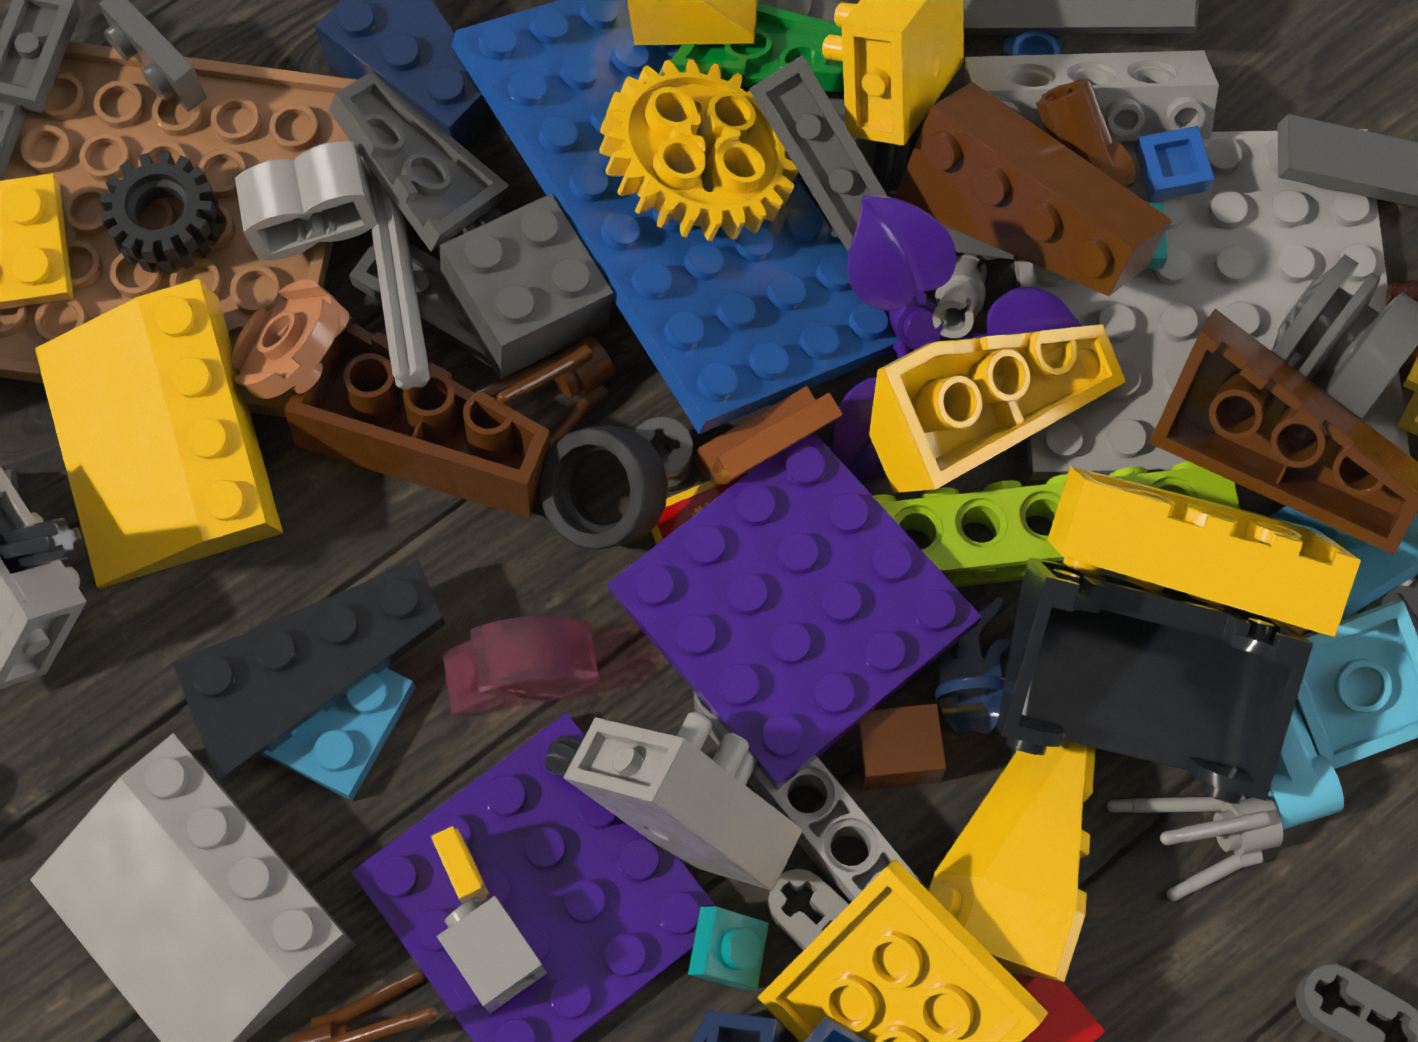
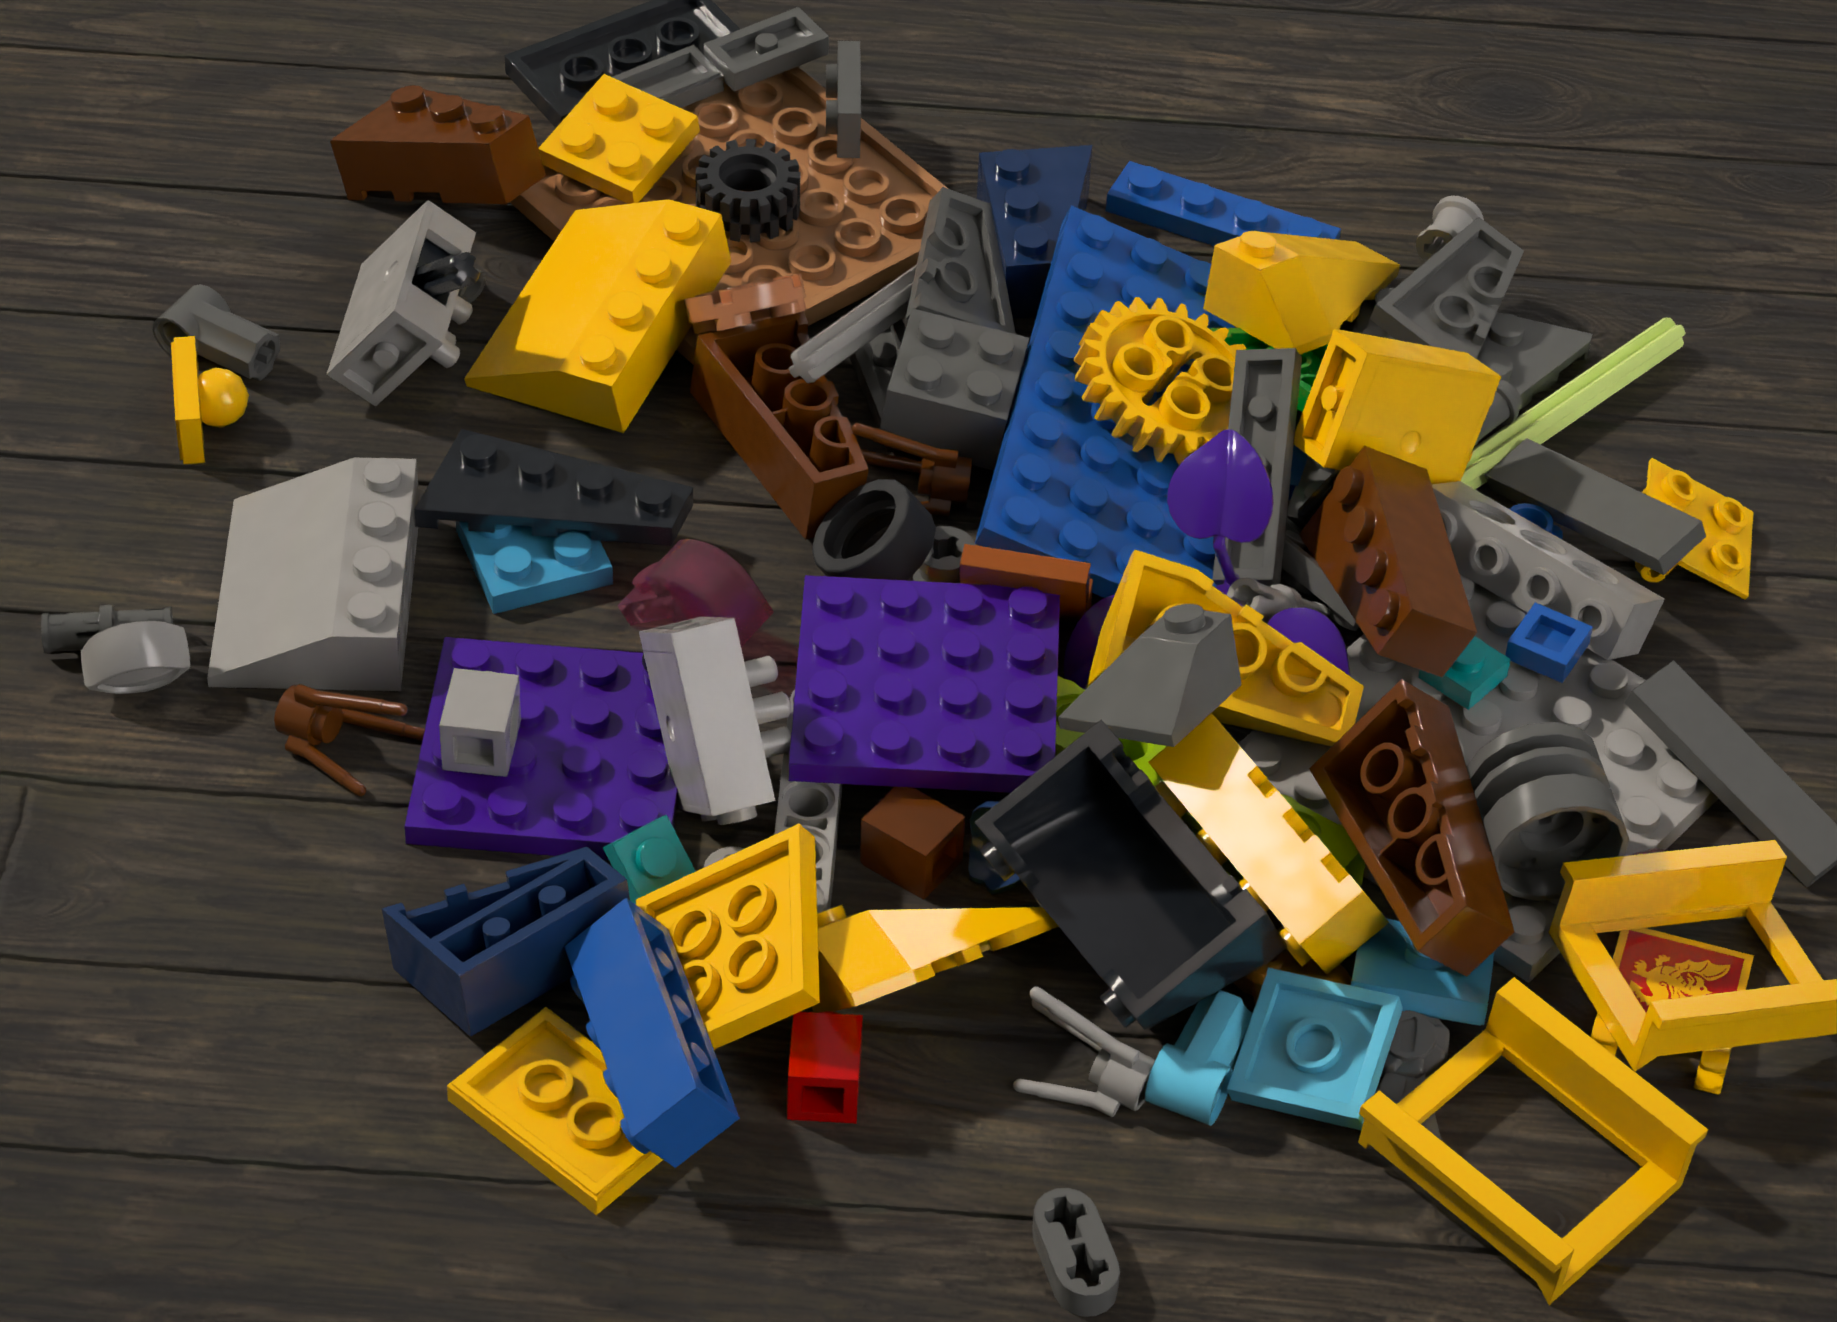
camera: 40 degrees right, 25 degrees down
light grey brick [235,141,377,260] -> none
yellow tile [431,826,489,904] -> none
reddish brown piece [1035,79,1136,189] -> none
none -> dark grey slope [1058,604,1242,747]

